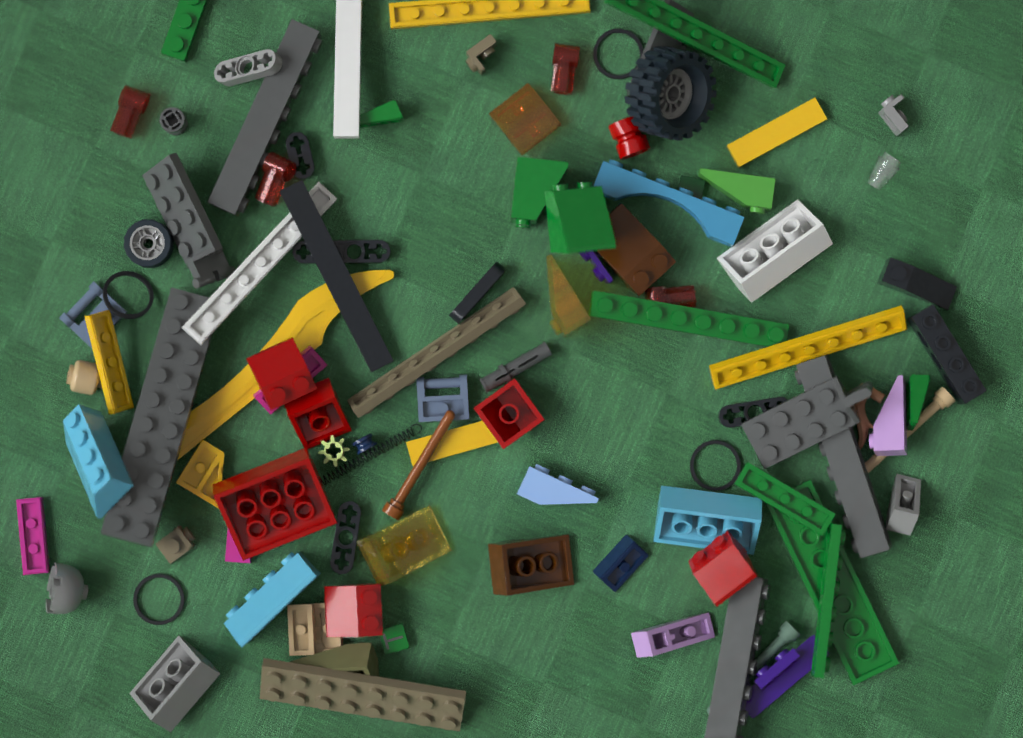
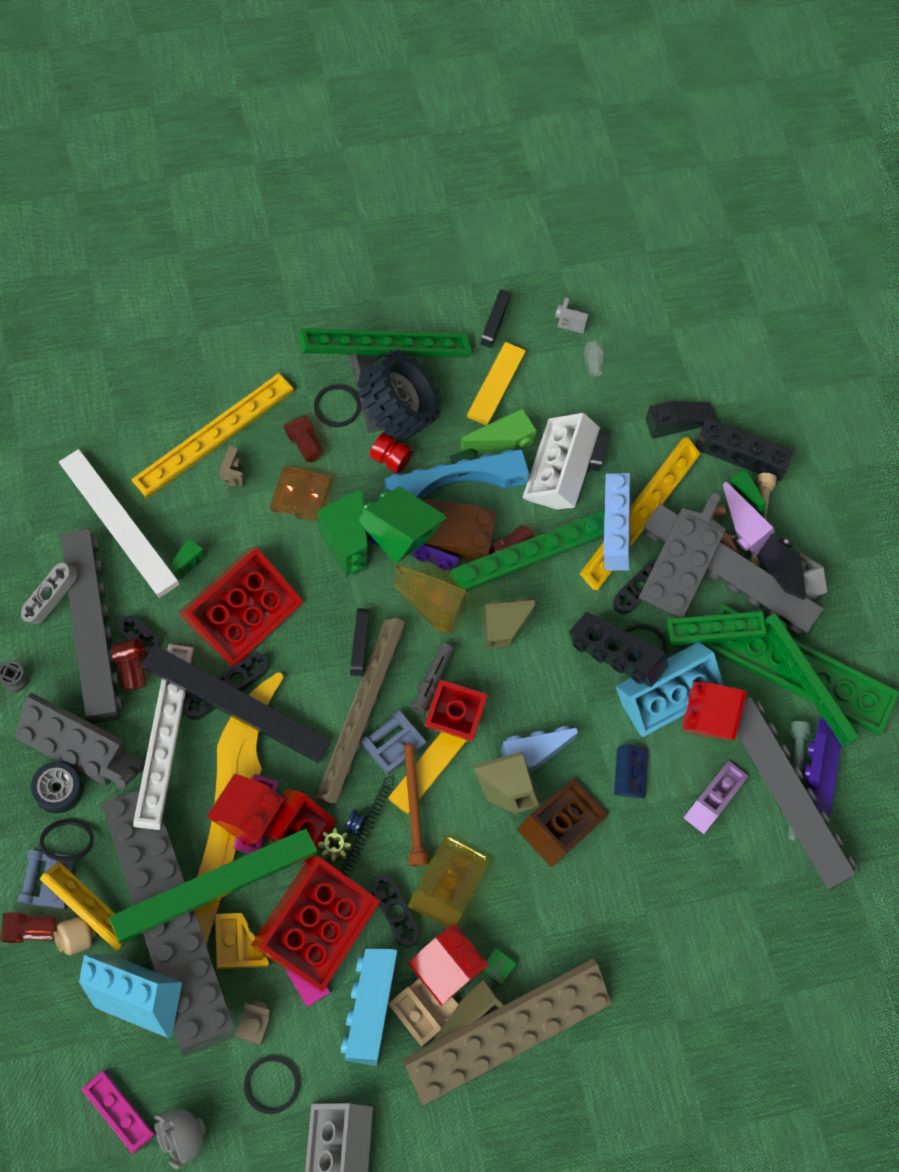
camera: 45 degrees left, 20 degrees down
none -> clear red piece [0,912,56,943]
none -> green tile [108,829,317,944]
none -> red slope [178,547,304,667]
none -> olive slope [473,752,540,814]
none -> black beam [480,289,511,348]
none -> olive slope [482,598,535,649]
none -> black brick [569,611,669,687]
none -> black beam [588,429,611,472]
none -> light blue brick [604,473,631,571]
none -> black slope [756,533,807,600]

